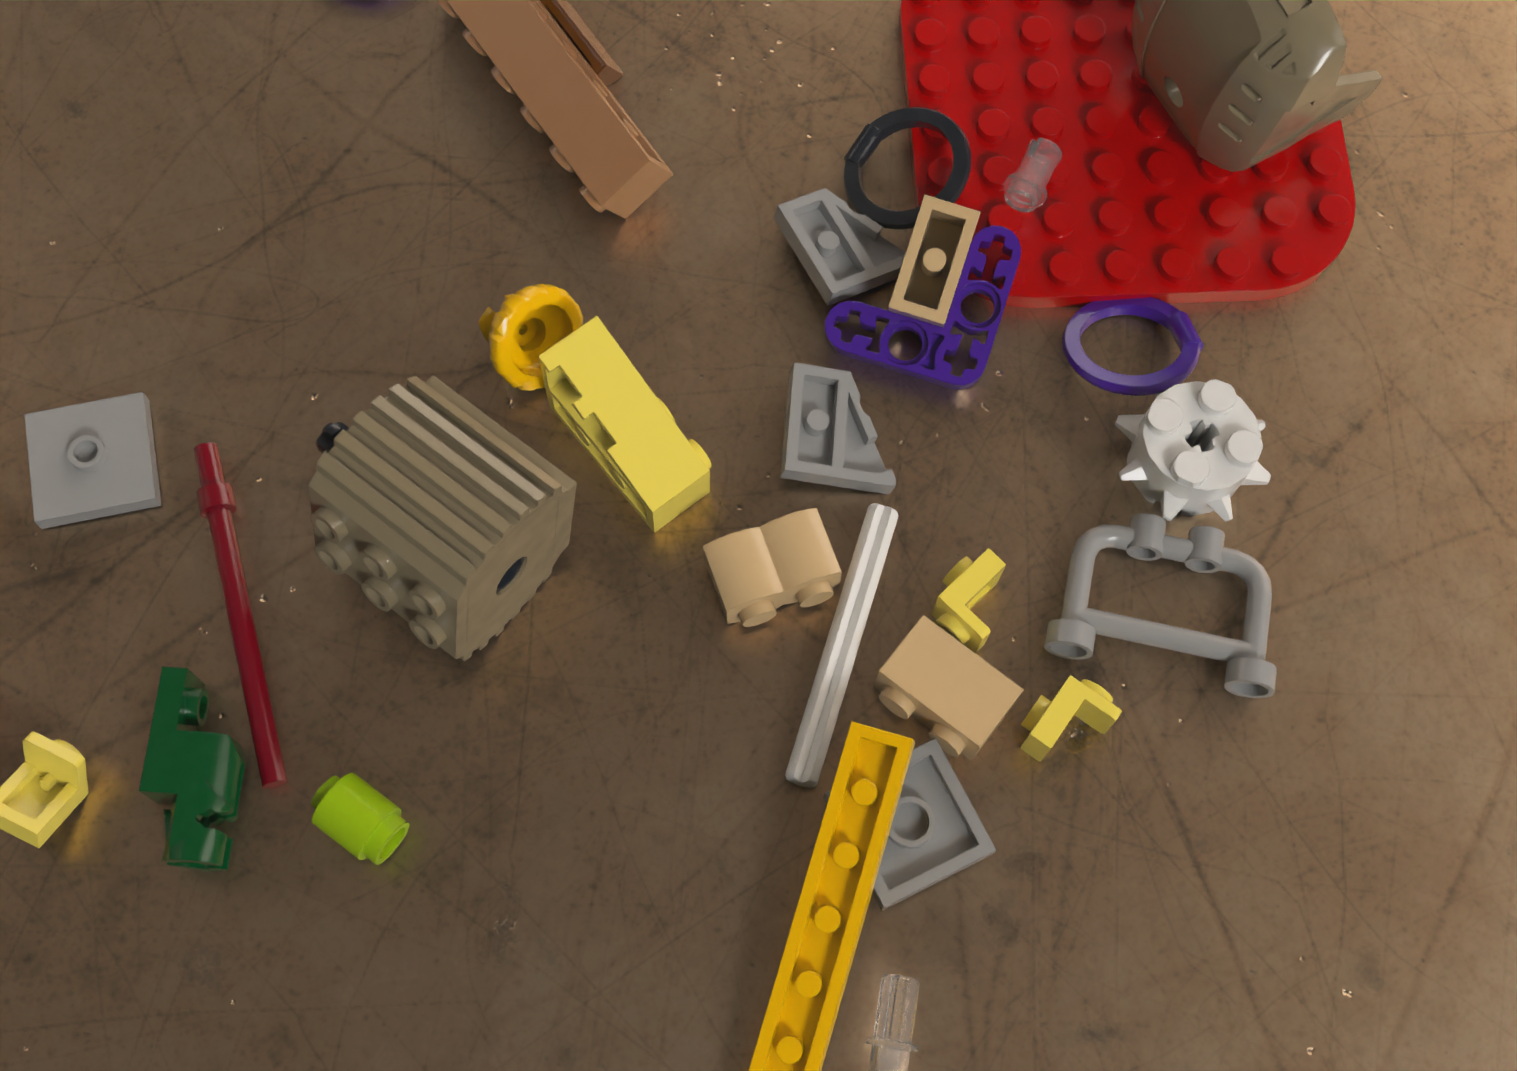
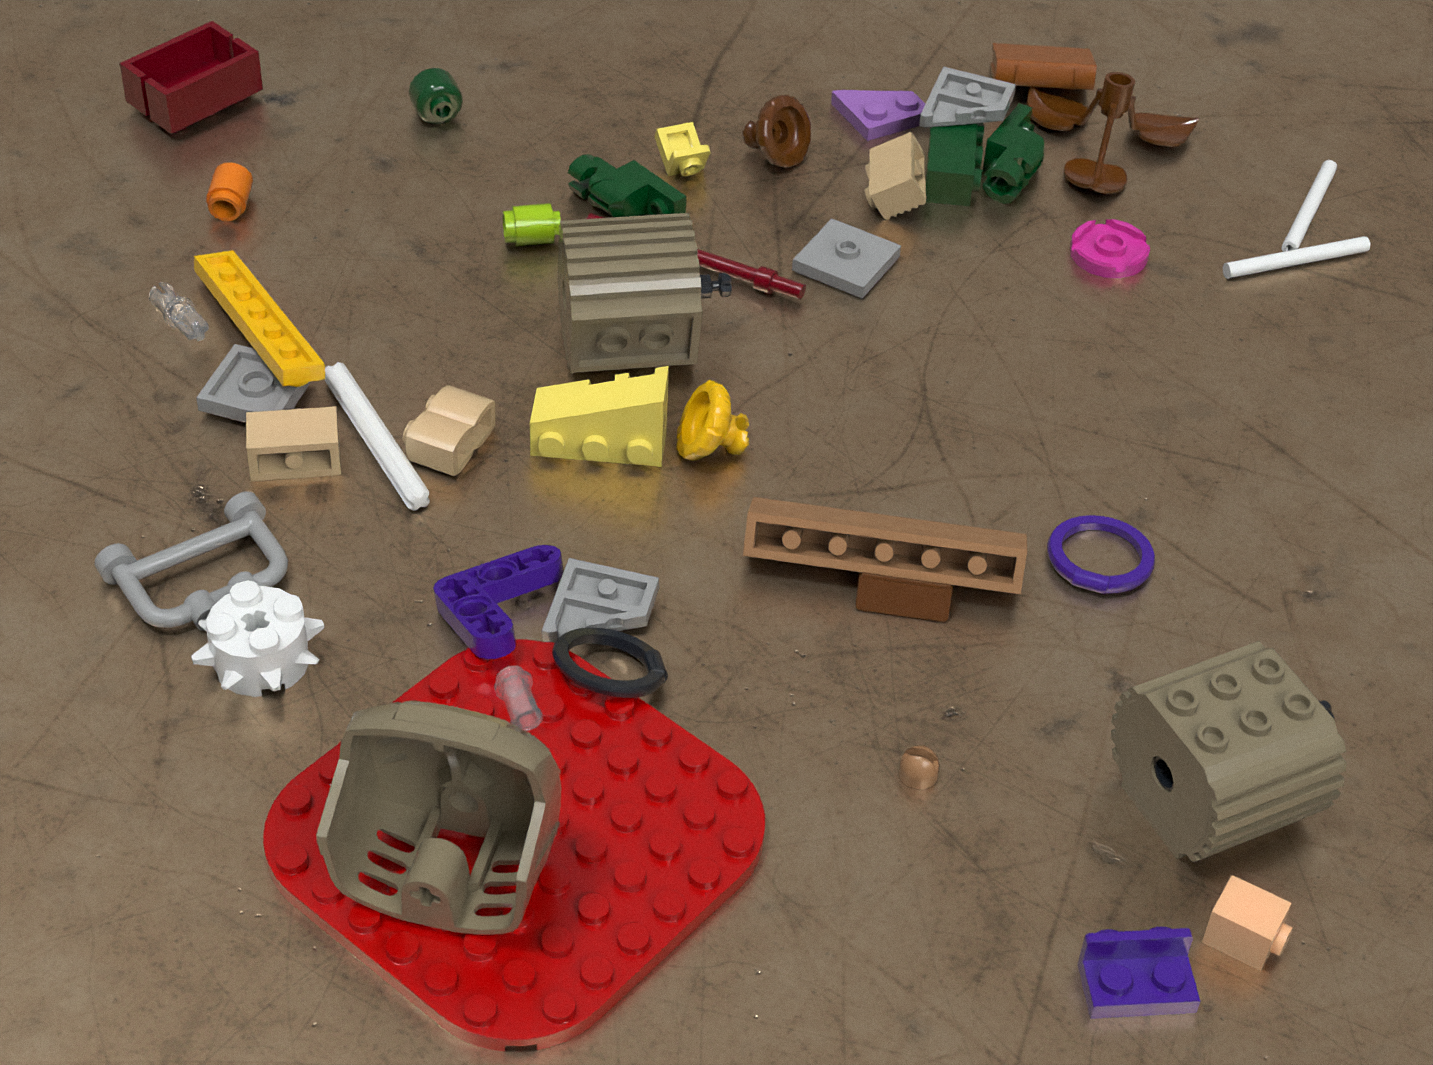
camera: 135 degrees right, 25 degrees down
light grey wing [780,362,896,495] -> none
tan brick [888,195,981,327] -> none
light yellow bracket [931,548,1006,653] -> none
light yellow bracket [1020,675,1122,762] -> none
dark purple piece [1062,297,1204,396] -> none

